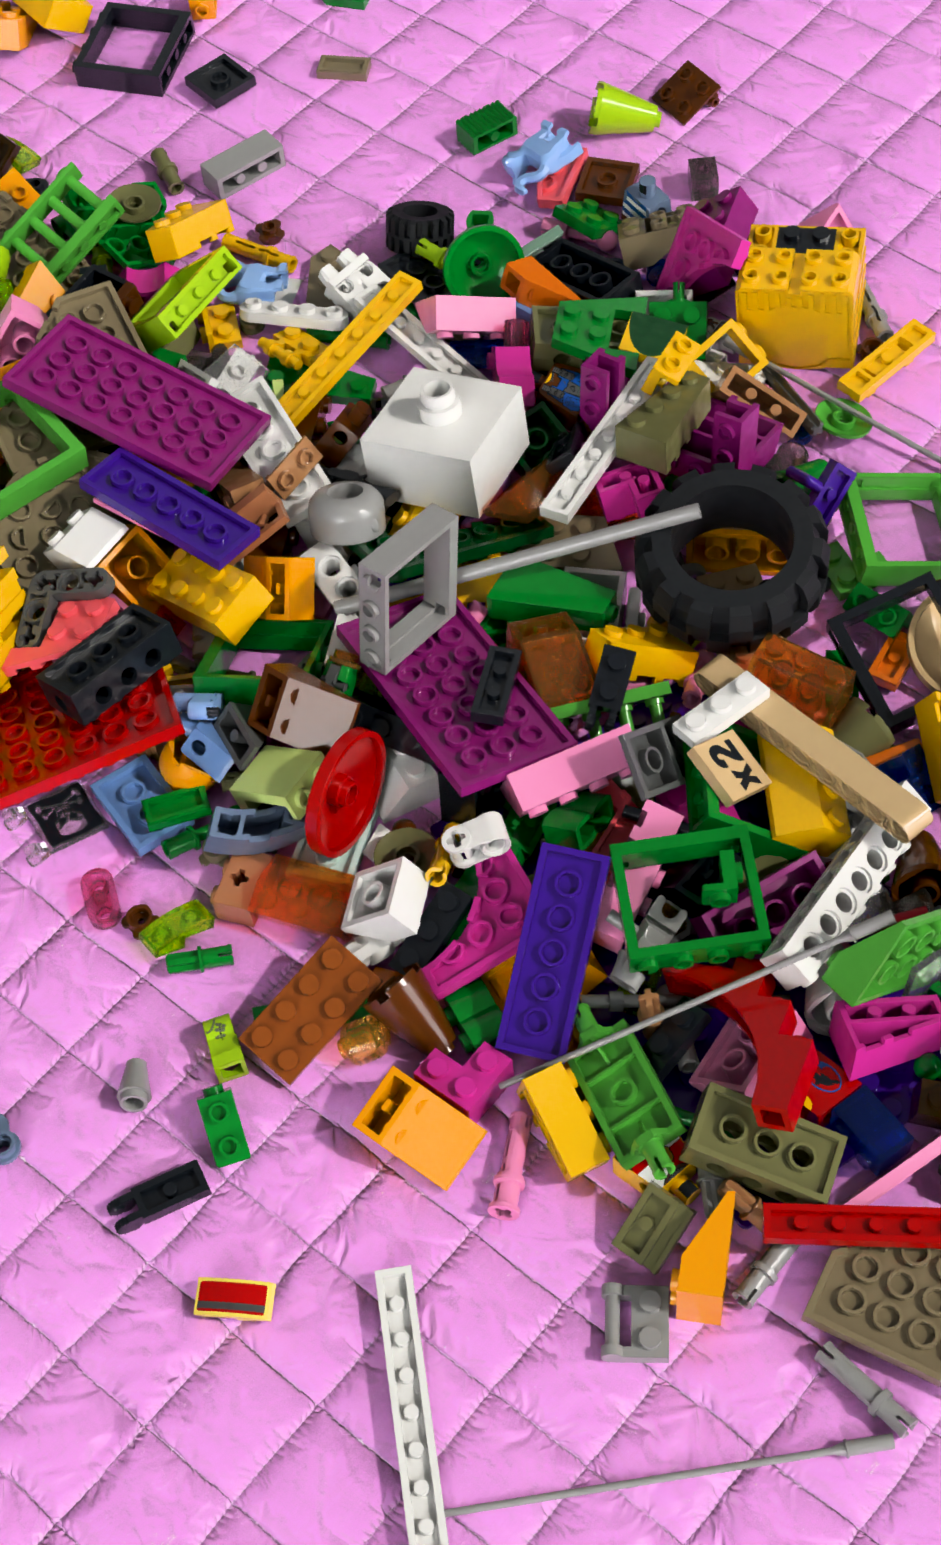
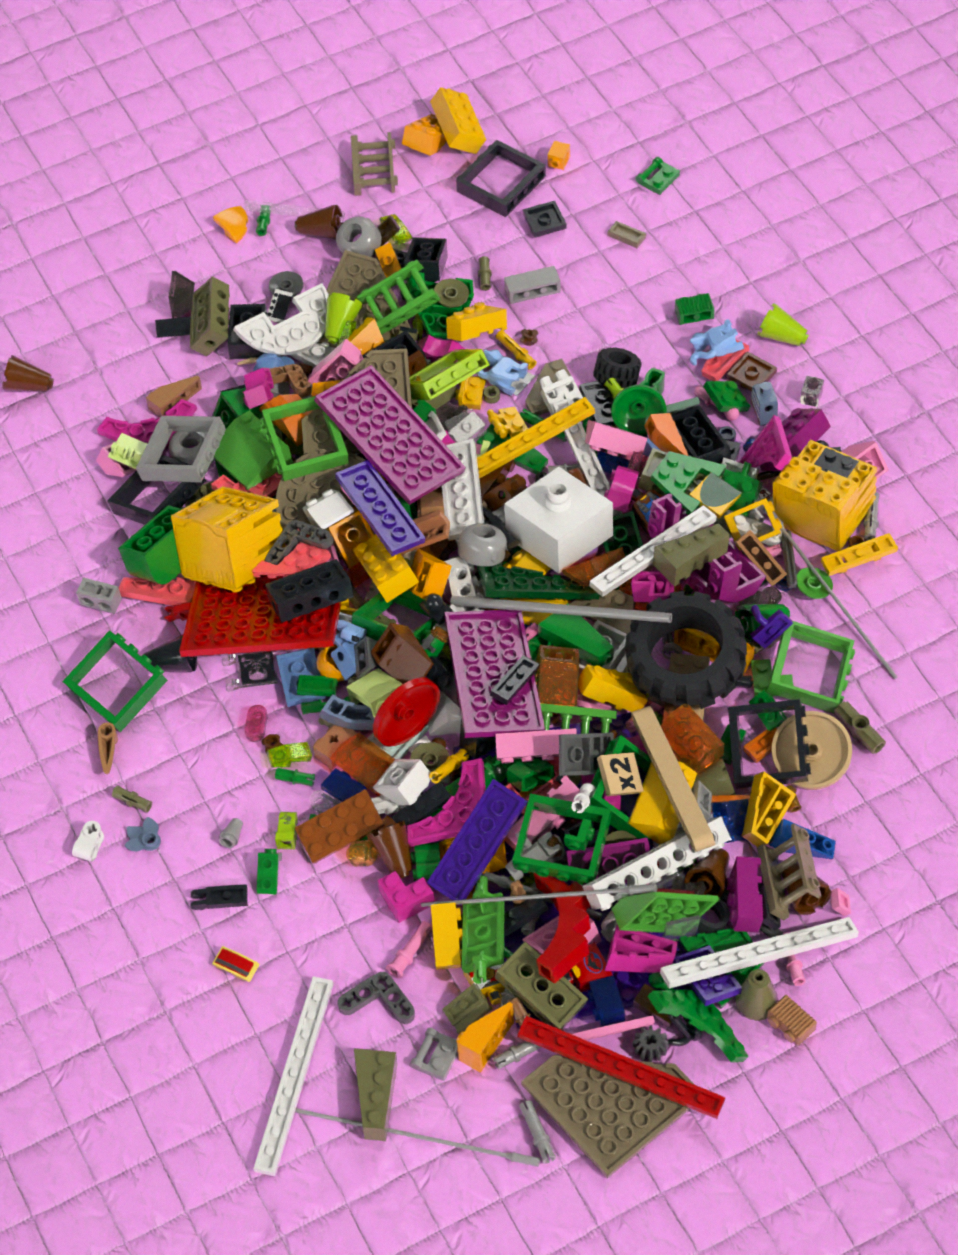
camera: 20 degrees right, 0 degrees up
white plate [239,297,349,331] -> none
medium nougat hinge [265,435,323,500] -> none
light orange slope [352,1066,488,1191] -> none
light grey window [358,503,459,676] -> none
white piece [441,811,511,869] -> none
black hinge [545,422,588,476] -> none
black hinge [584,644,636,733] -> none
dark tan slope [617,204,699,270] -> none
yellow bracket [641,331,702,396] -> none
reddish brown hinge [651,60,721,126] -> none
white plate [672,670,770,748] -> none
none -> clear plate [310,790,341,814]
none -> clear blue brick [321,768,367,804]
none -> dark grey beam [338,972,415,1024]
none -> olive wedge [354,1048,398,1141]
none -> black brick [404,237,448,282]
none -> black tile [419,593,453,625]
none -> white pin [572,783,595,813]

